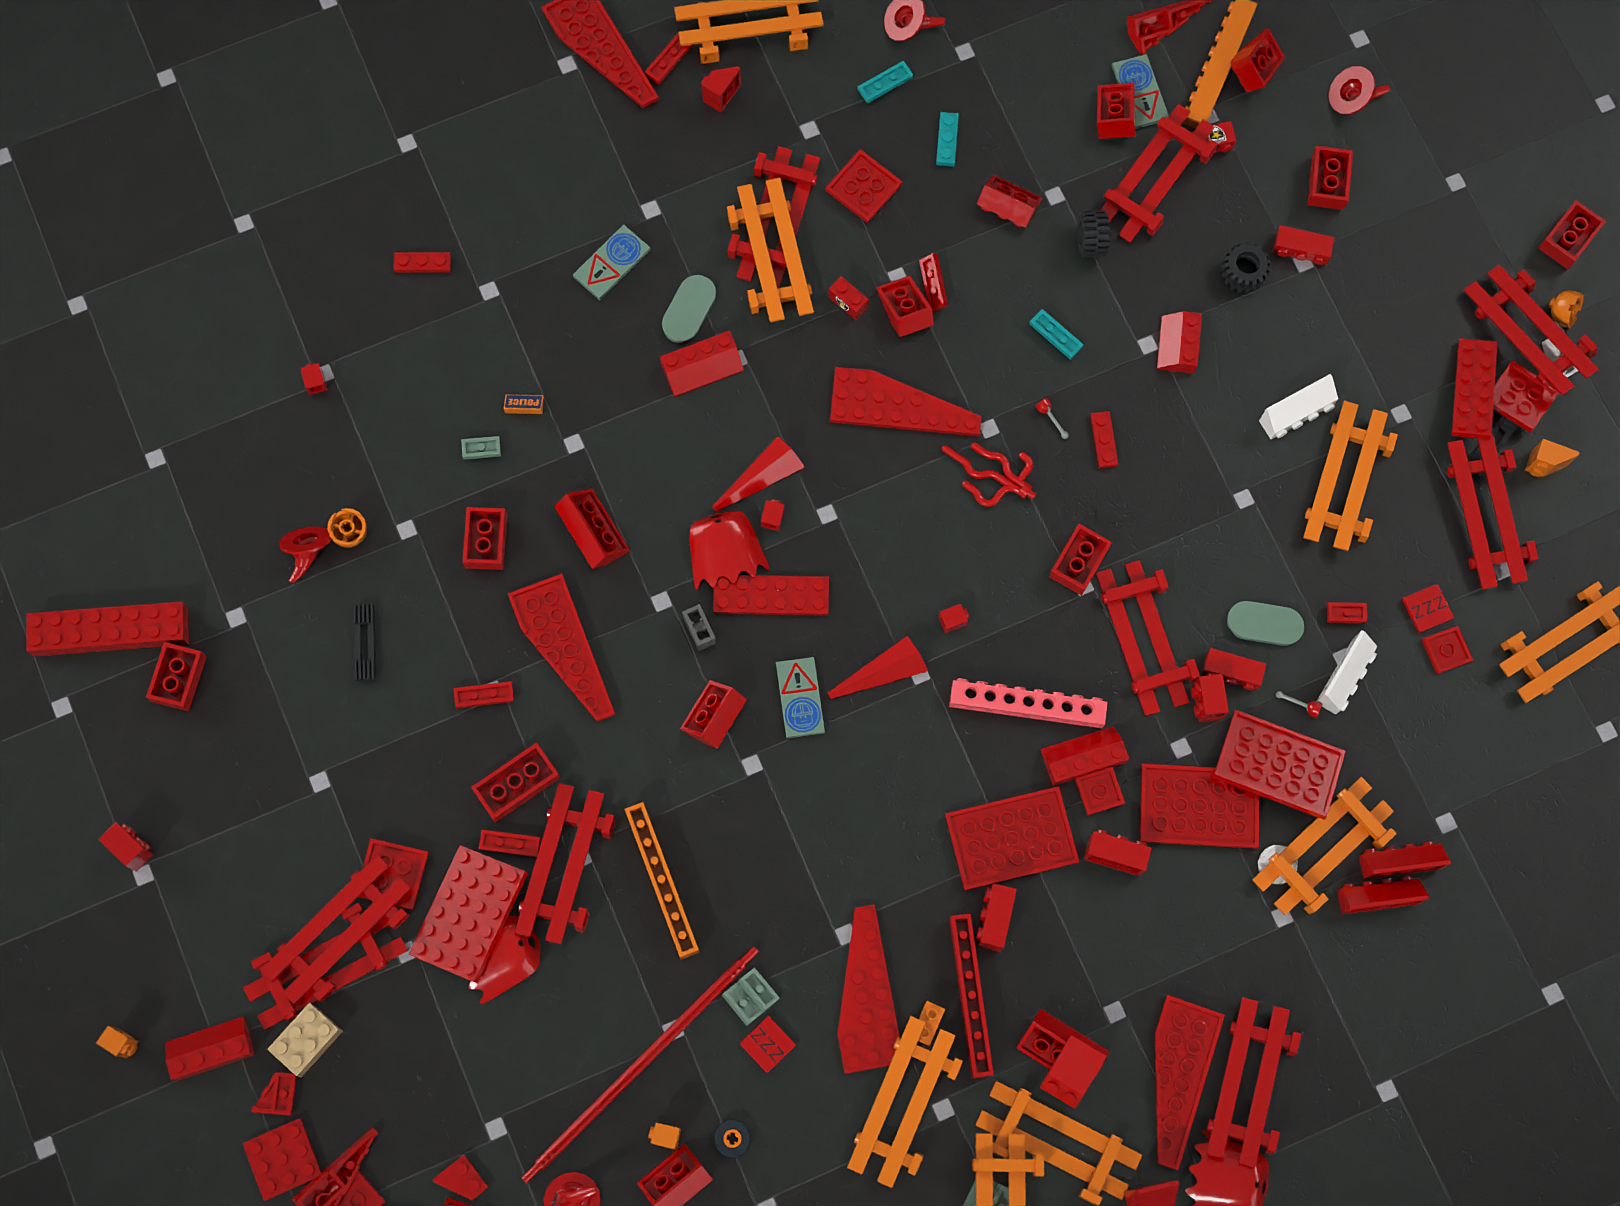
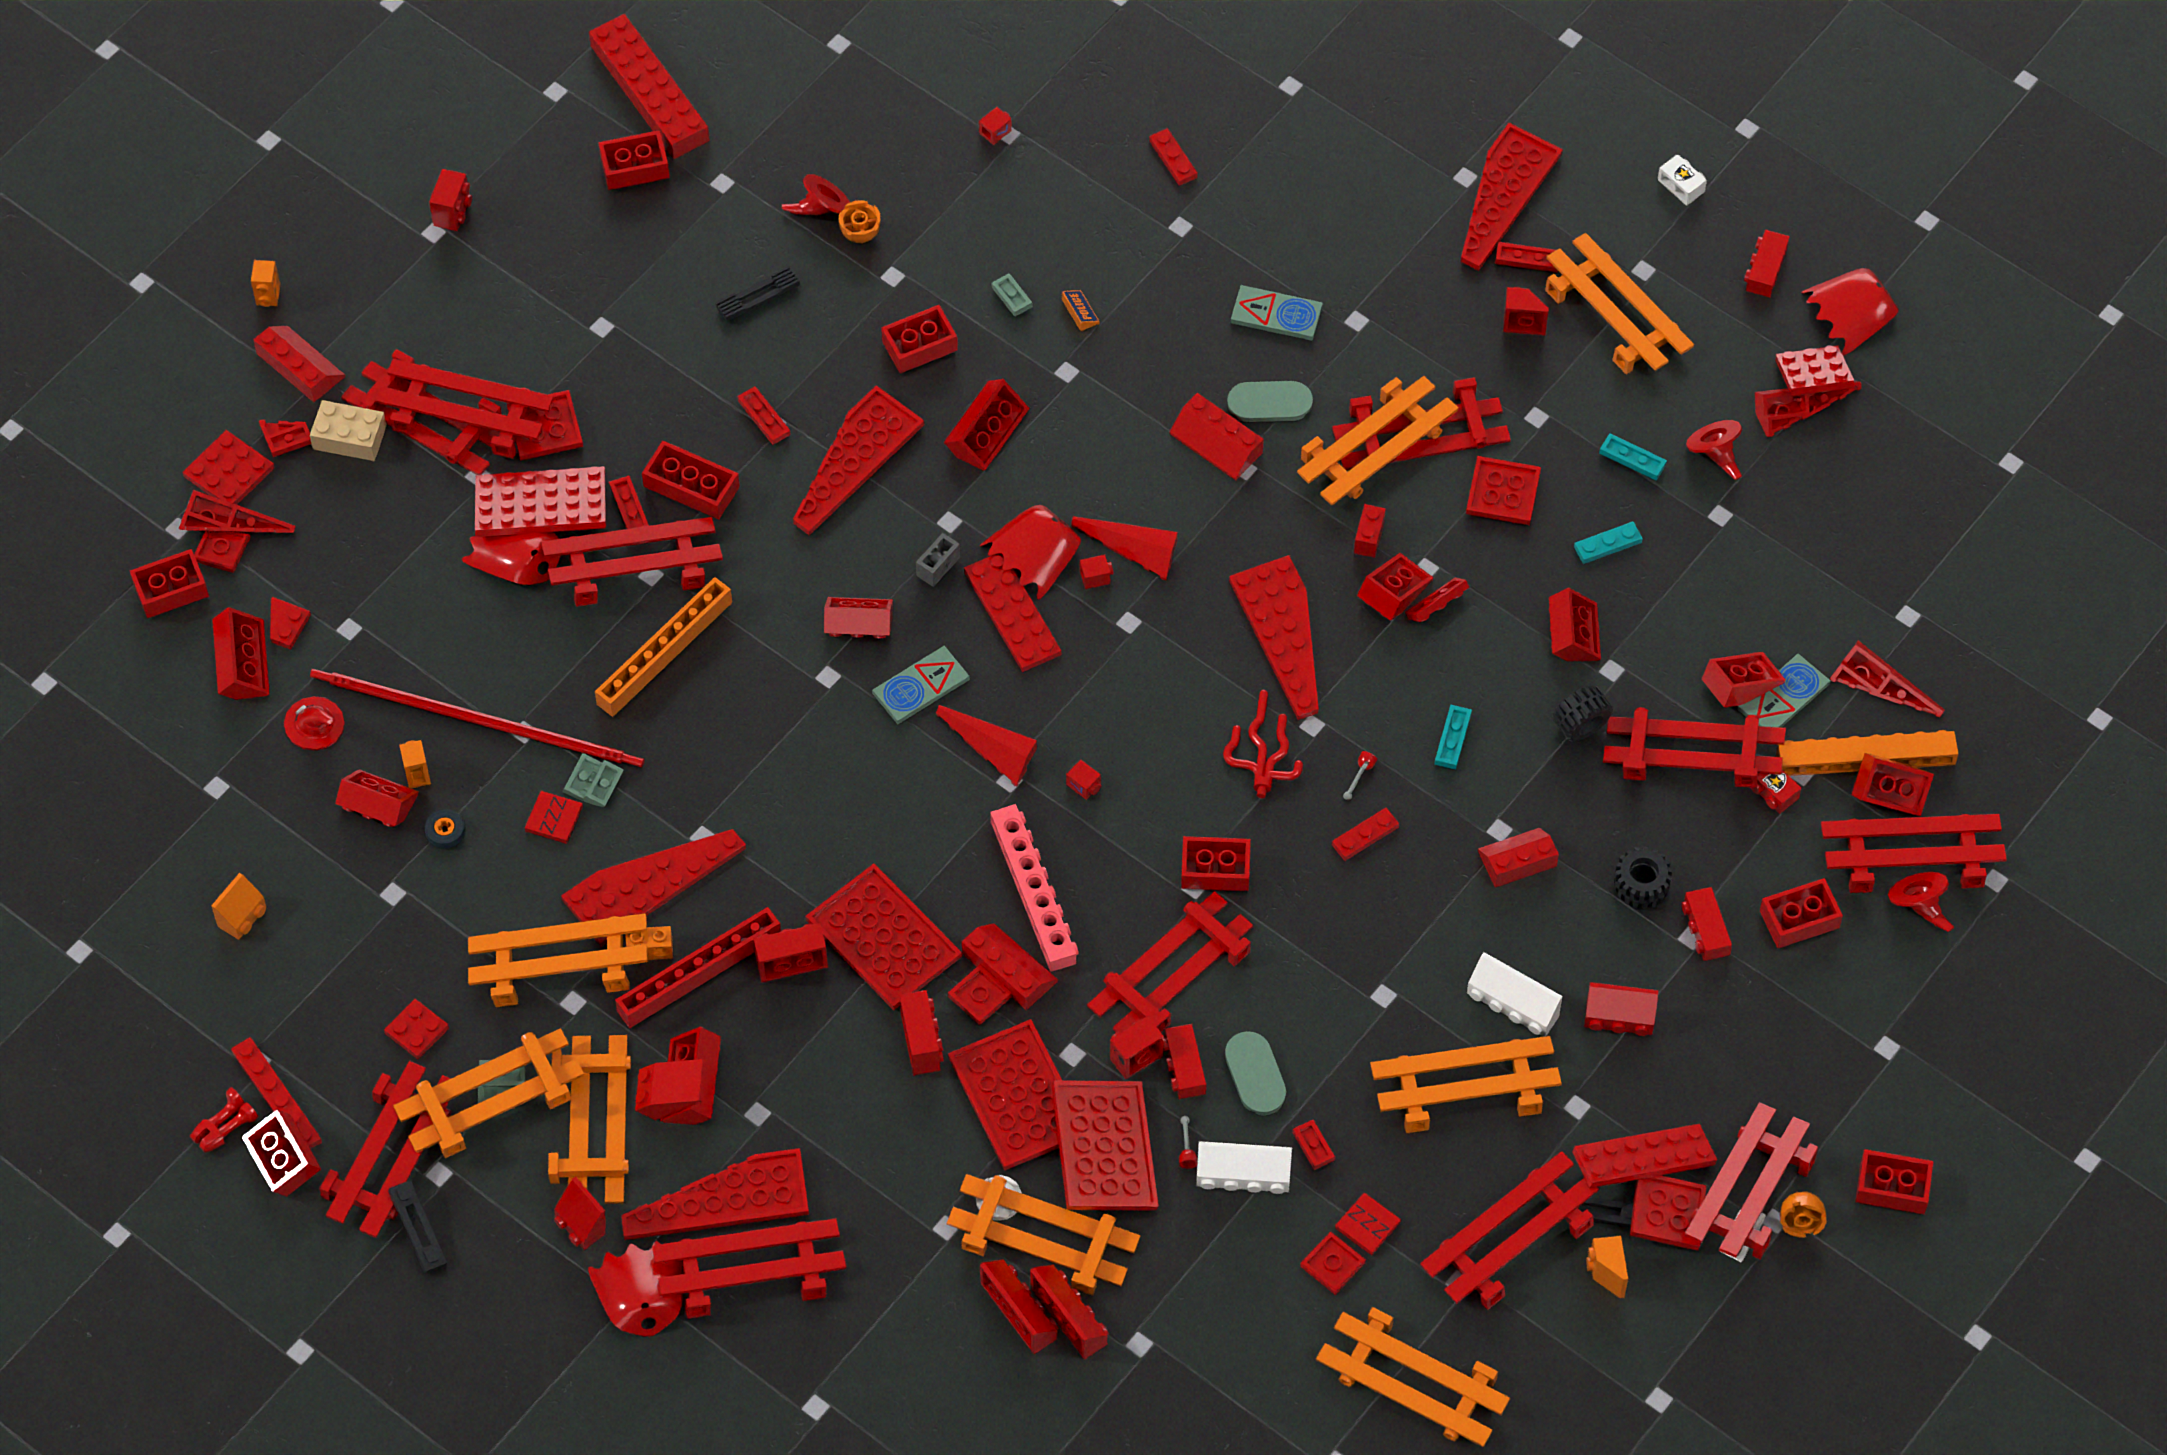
camera: 65 degrees right, 15 degrees down
none -> red slope [1584,982,1659,1036]
none -> red fence [1821,814,2007,893]

